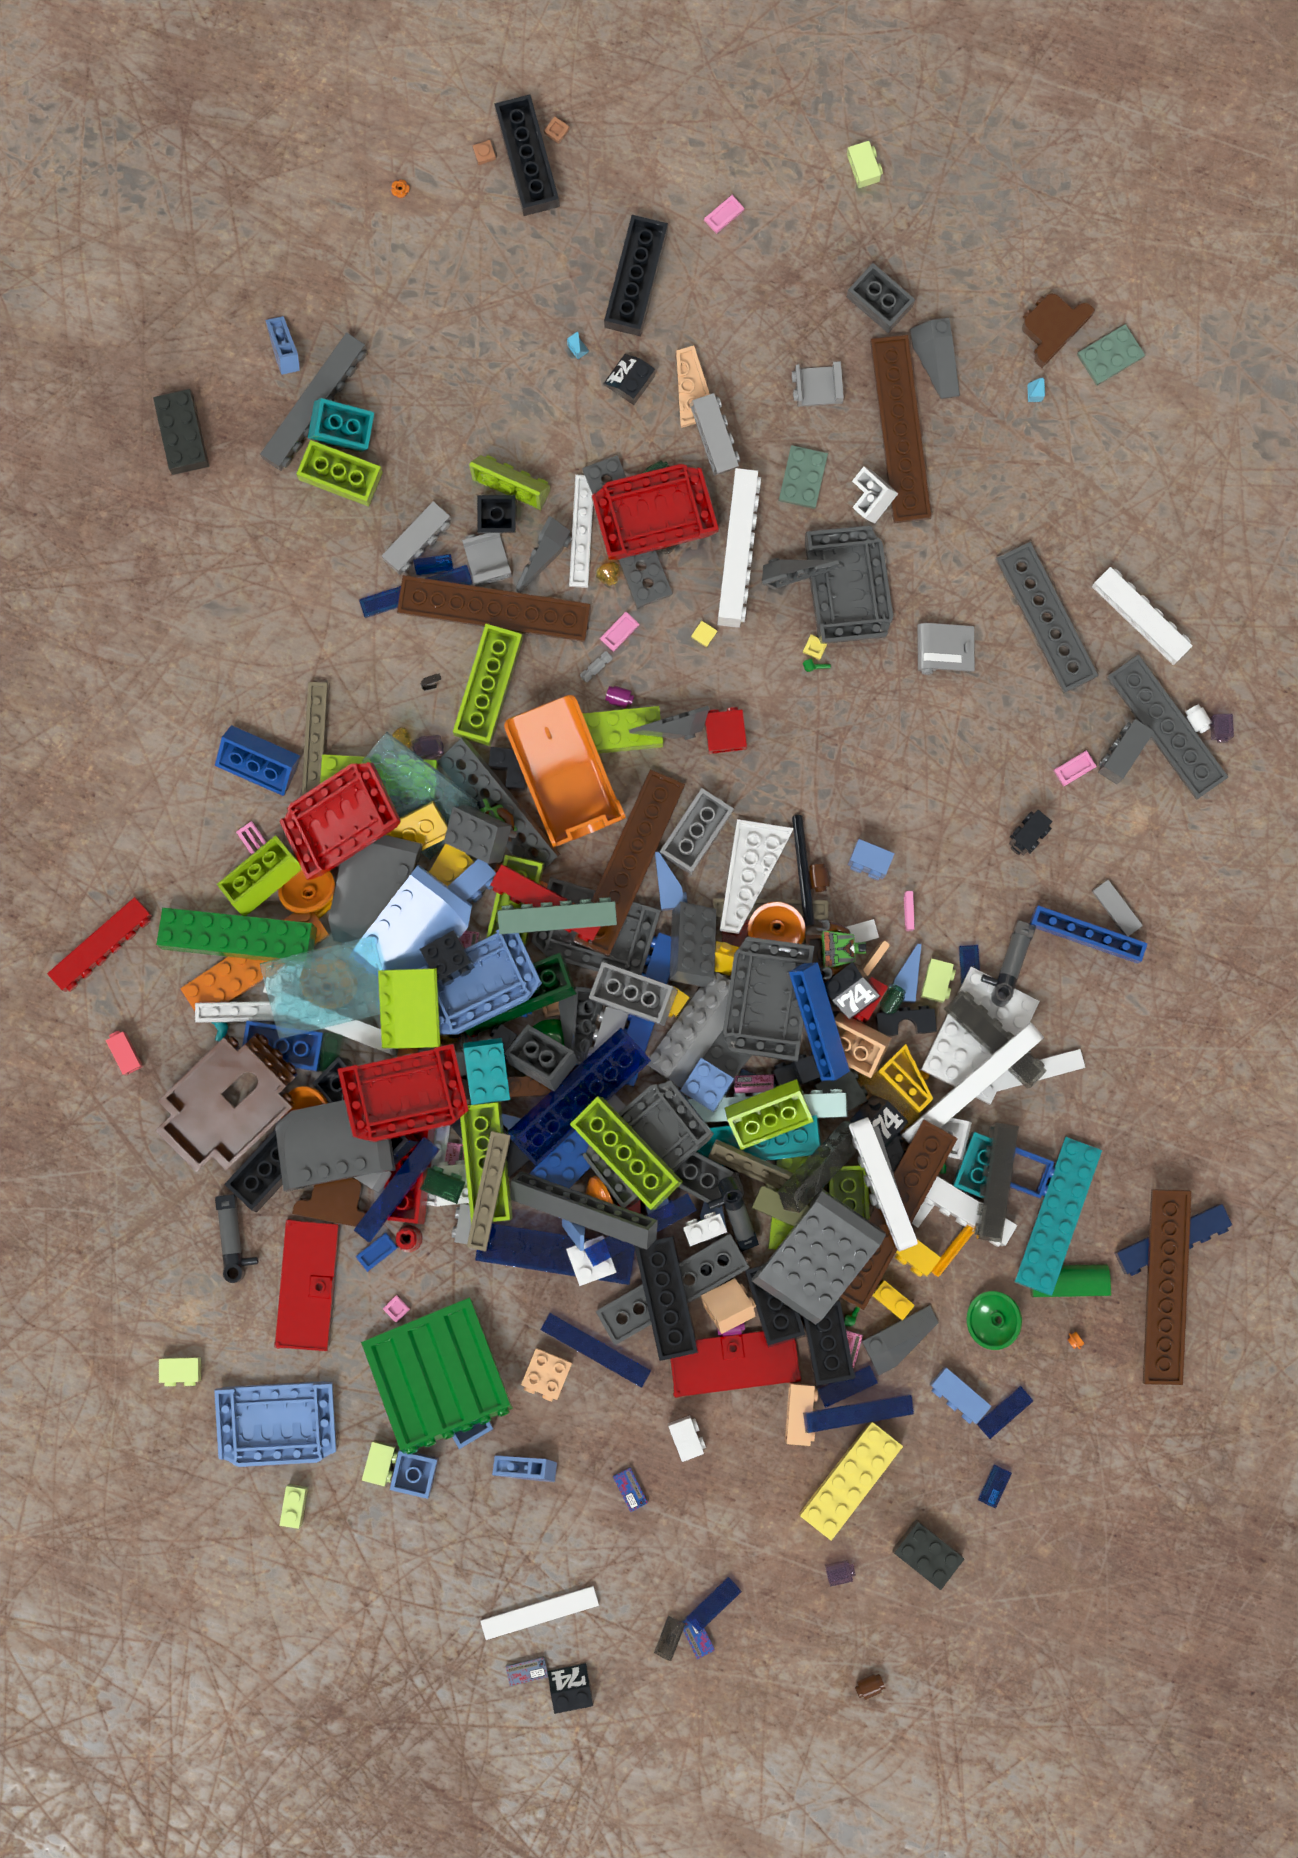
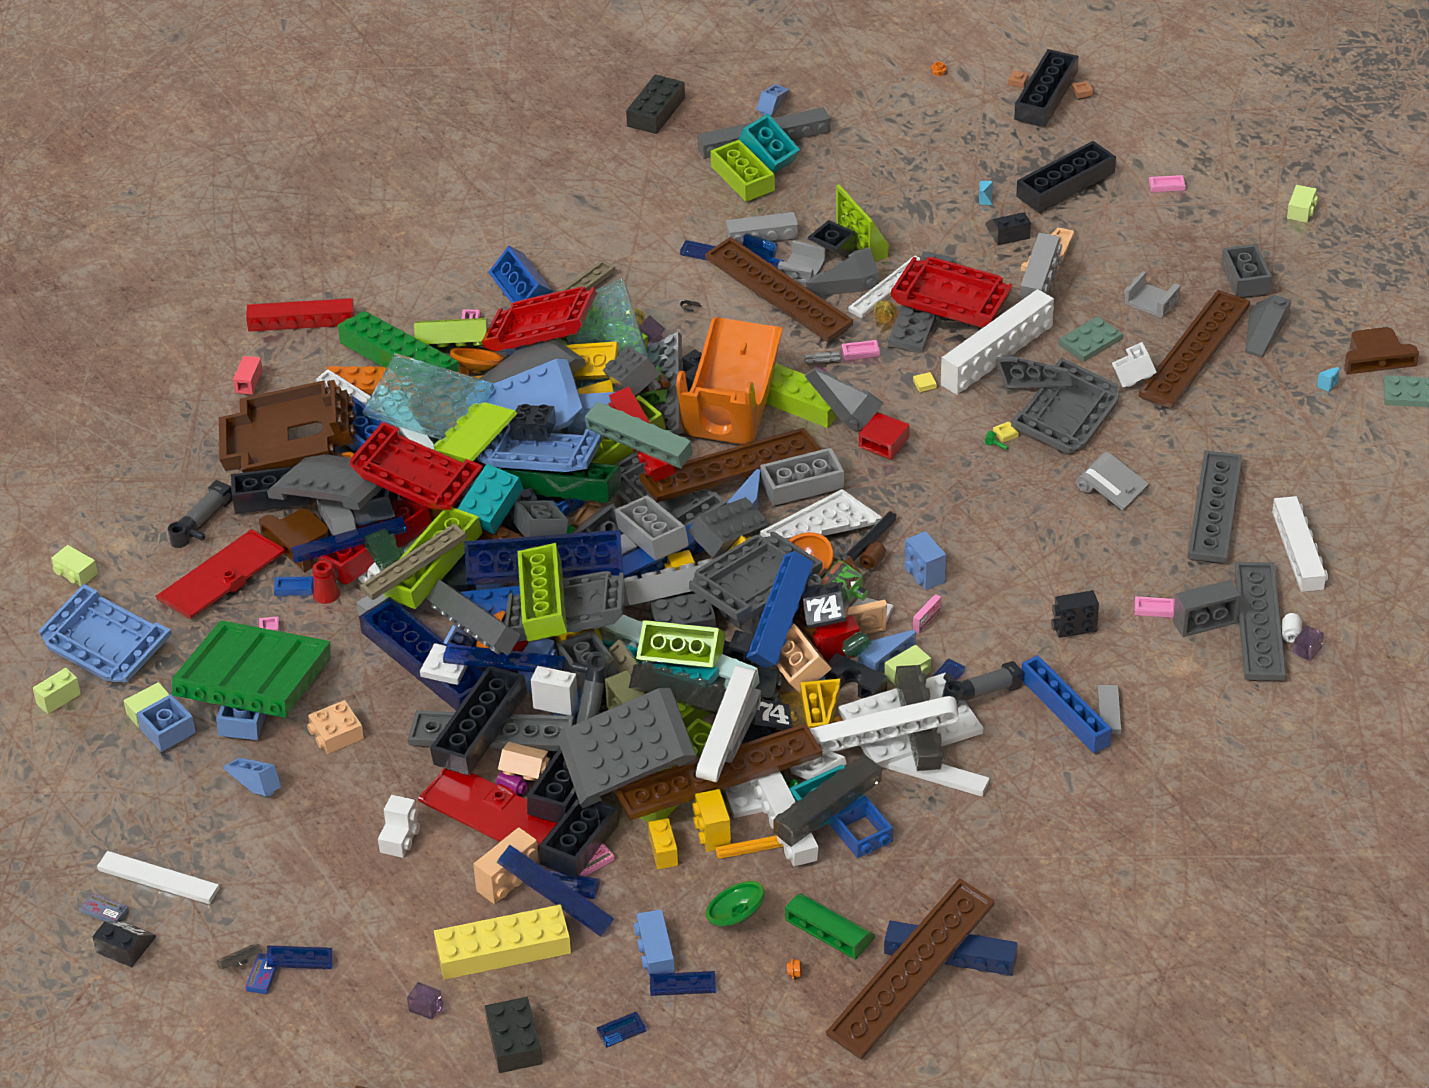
camera: 40 degrees right, 40 degrees down
lime brick [453,624,523,747] -> none
clear blue tile [540,1313,651,1388] -> none
tile [613,1468,648,1512] -> none
medium blue brick [680,1058,735,1112] -> none
green hand [844,1306,860,1327] -> none
dark grey wedge [861,1305,939,1376] -> none
teal plate [1014,1137,1102,1296] -> none

